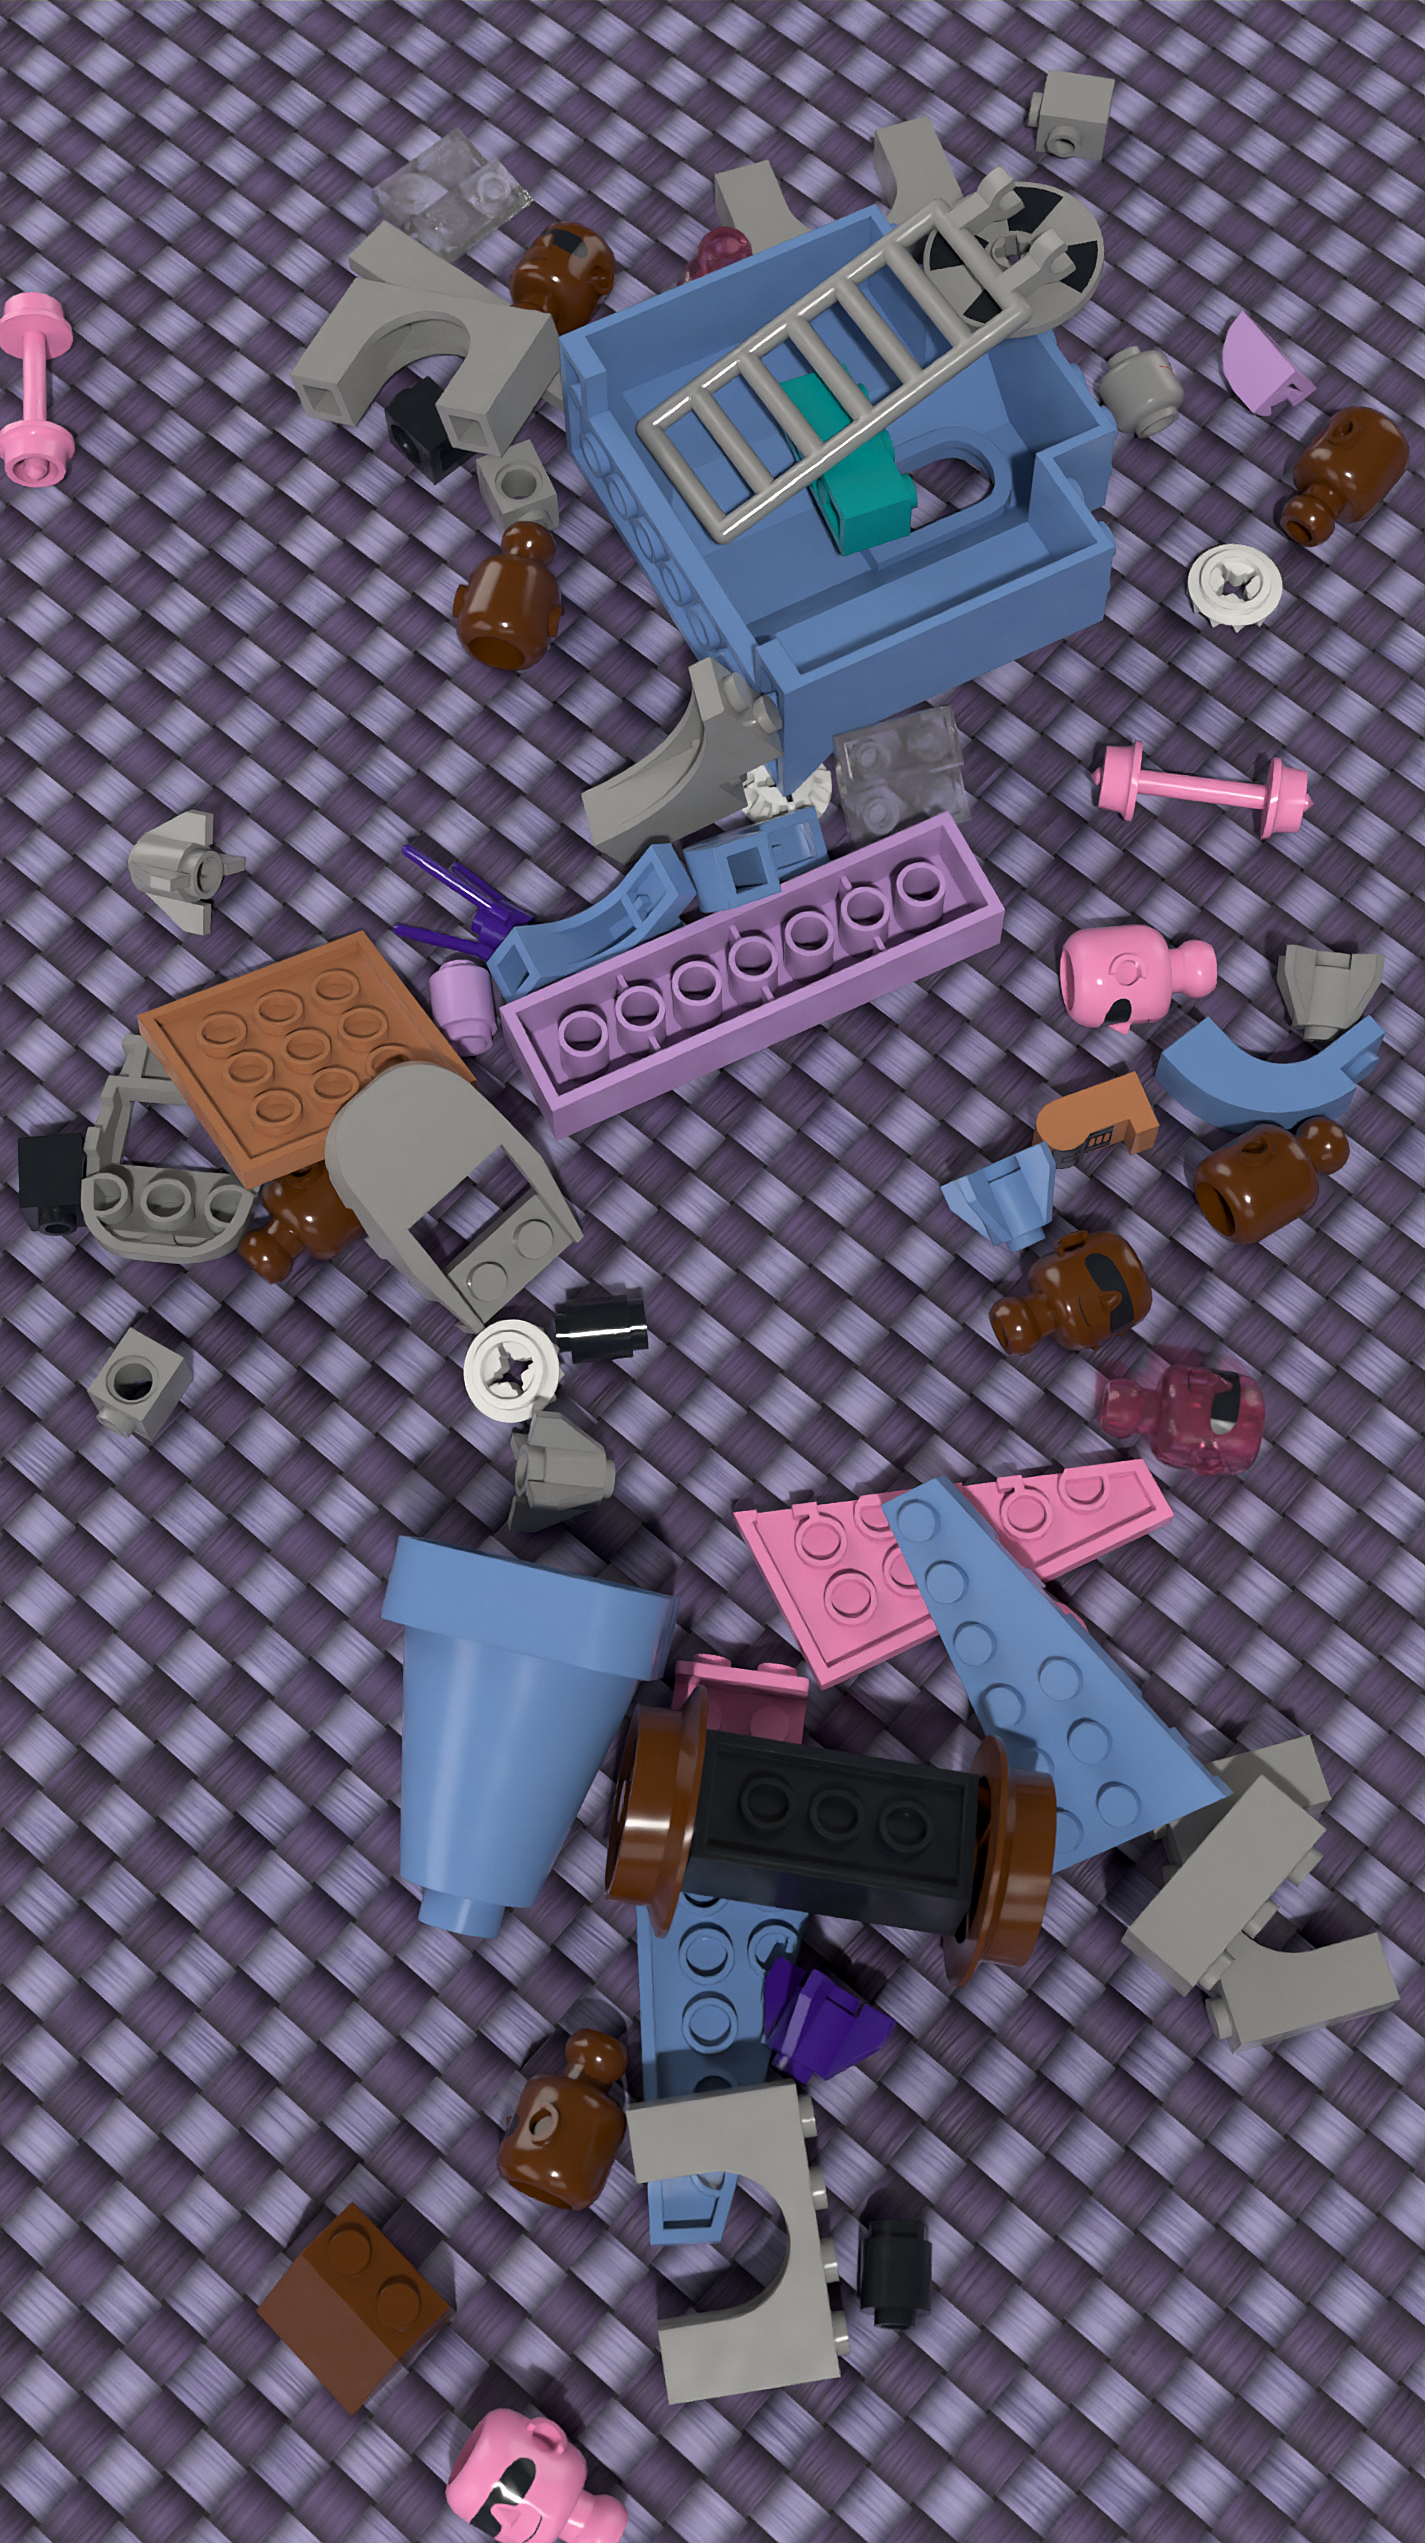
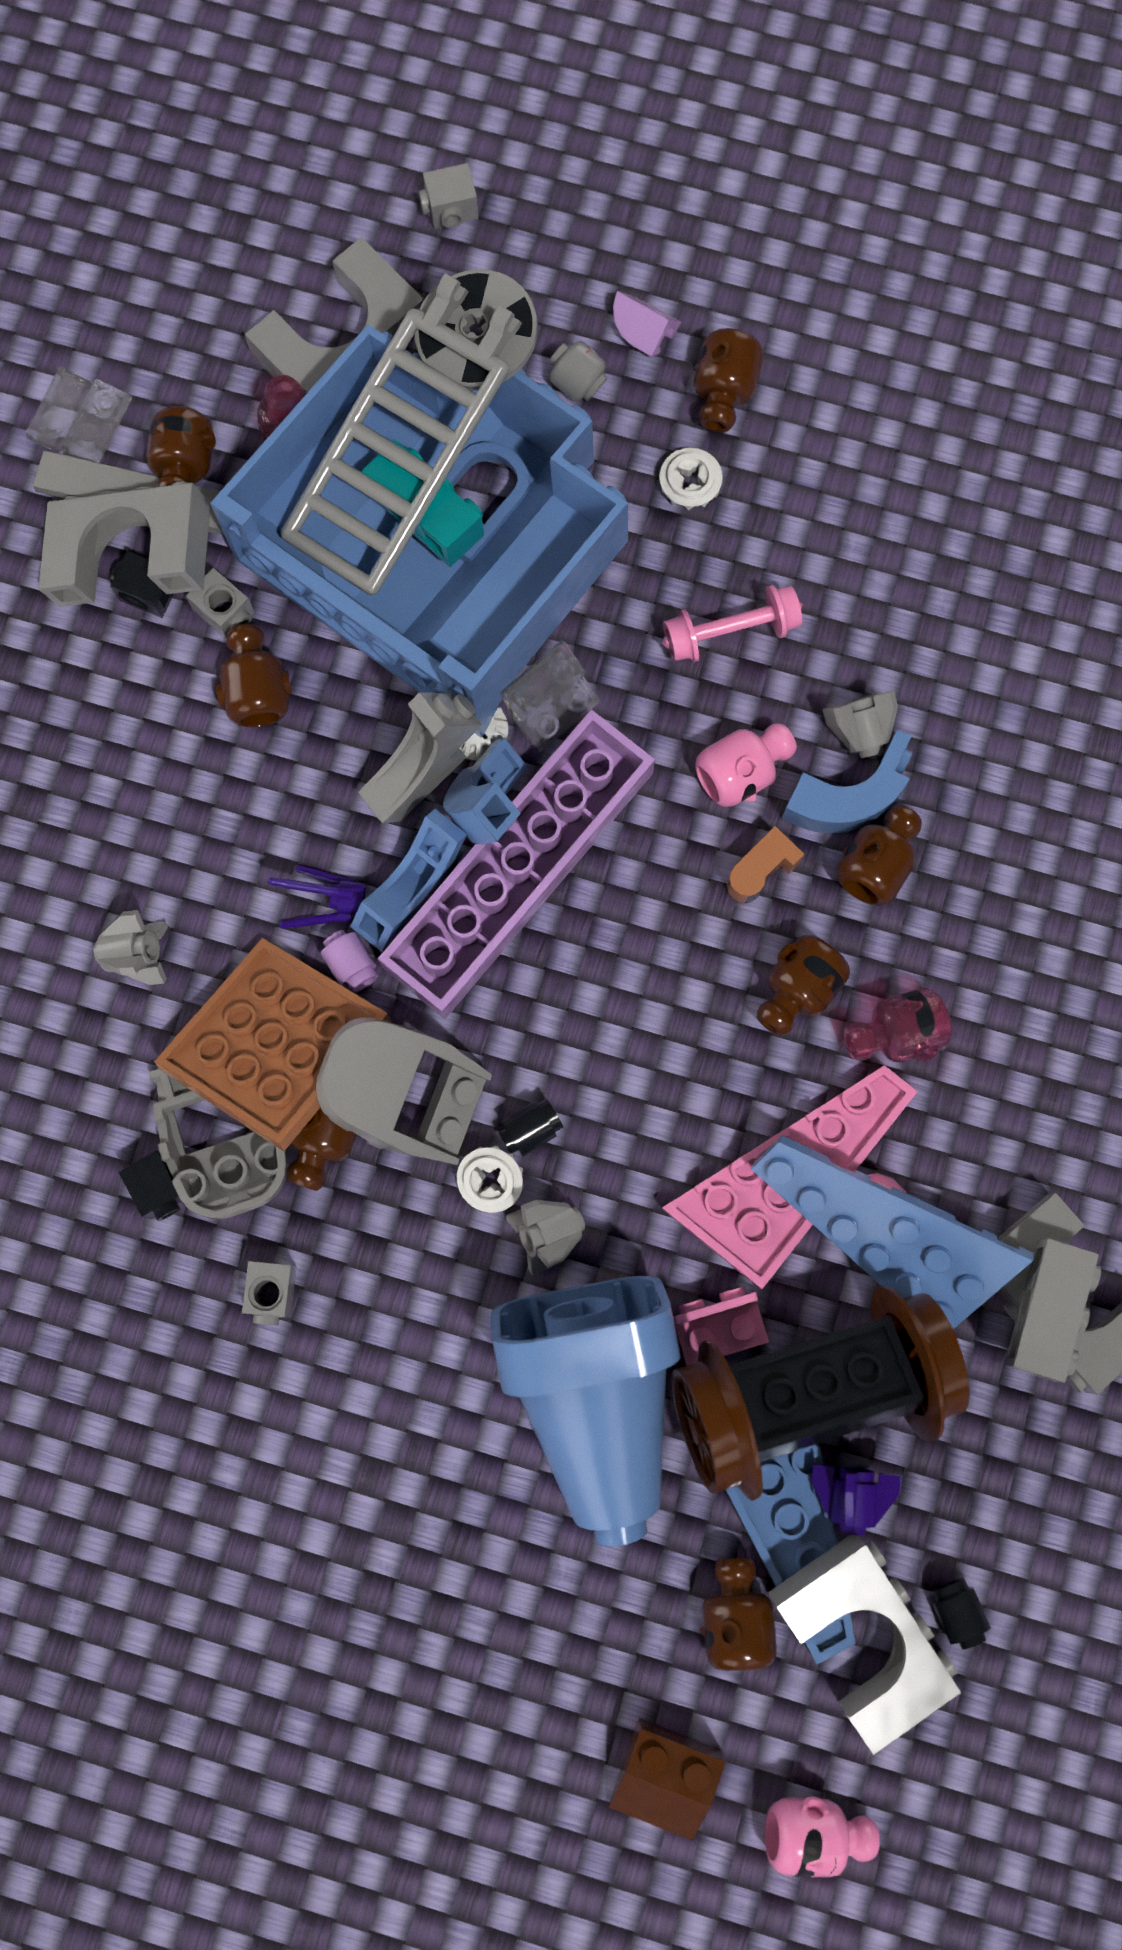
camera: 25 degrees left, 10 degrees up
medium blue brick [940,1141,1056,1253] -> none

